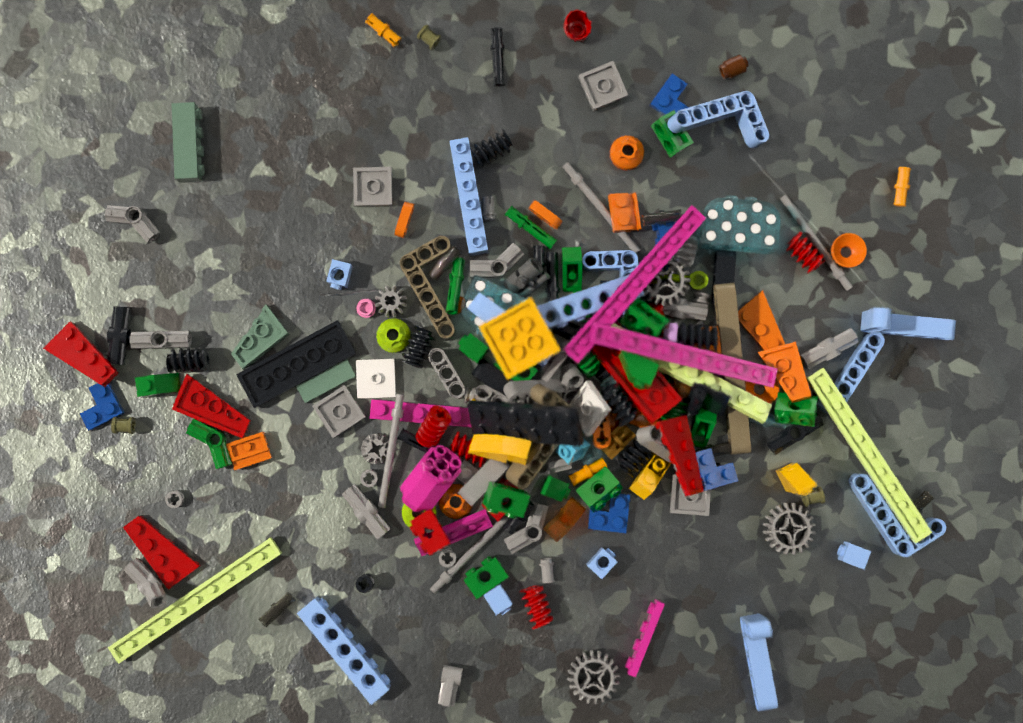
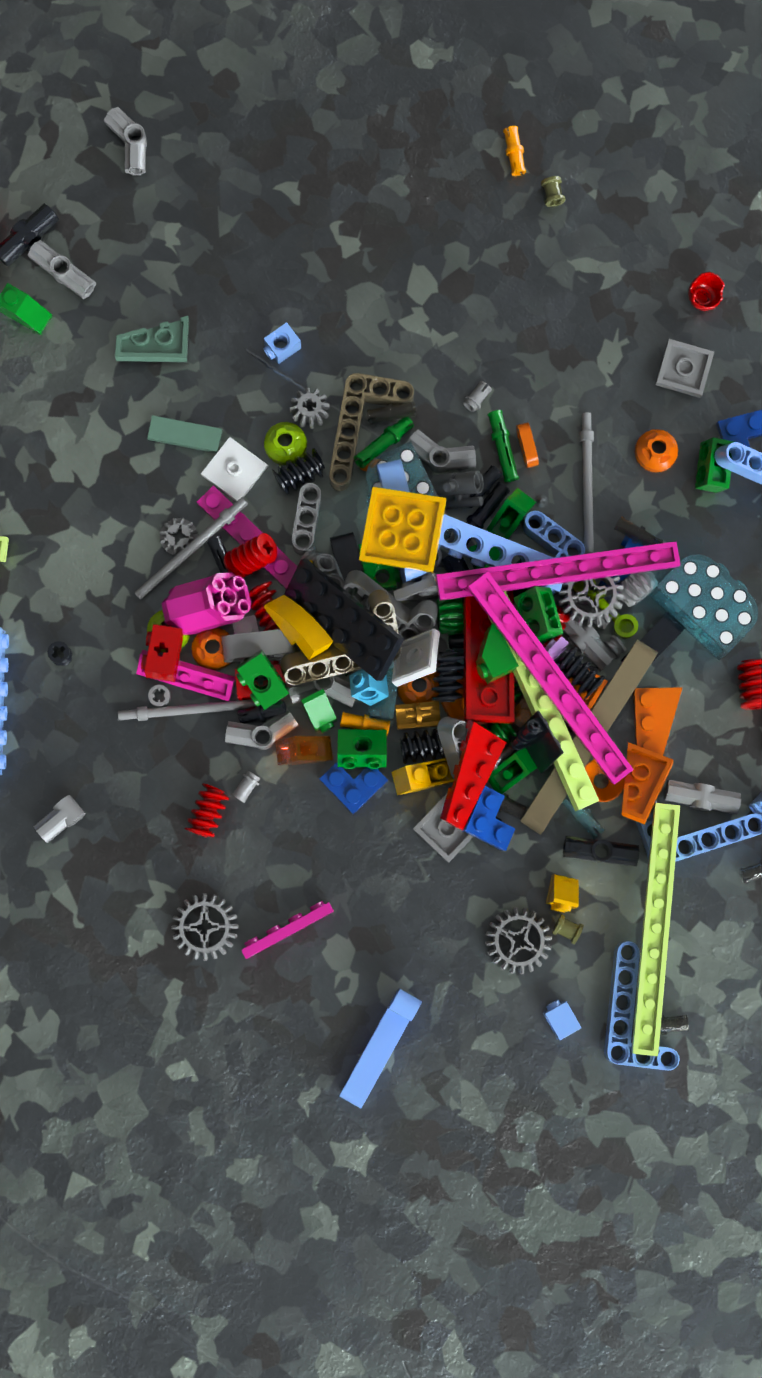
camera: 35 degrees right, 5 degrees down
black piece [166,347,210,373] -> none
sand green brick [171,102,205,183] -> none
red wing [172,374,251,438] -> none
green piece [186,419,233,469] -> none
orange plate [226,432,272,470] -> none
black plate [236,320,357,408] -> none
light grey plate [312,385,366,438] -> none
light grey piece [342,484,391,540] -> none
light grey plate [353,167,393,207] -> none
bright pink plate [357,299,376,318] -> none
light grey bush [360,469,378,487] -> none
orange beam [394,201,415,238] -> none
light blue brick [449,137,488,256] -> none
green brick [458,333,489,365] -> none
green brick [464,556,509,599] -> none
black piece [470,129,513,167] -> none
light blue brick [483,583,512,615] -> none
black pin [490,27,505,87] -> none
light blue brick [587,547,617,579] -> none
orange beam [592,415,611,449] -> none
orange plate [608,192,641,233] -> none
green brick [775,392,818,427] -> none

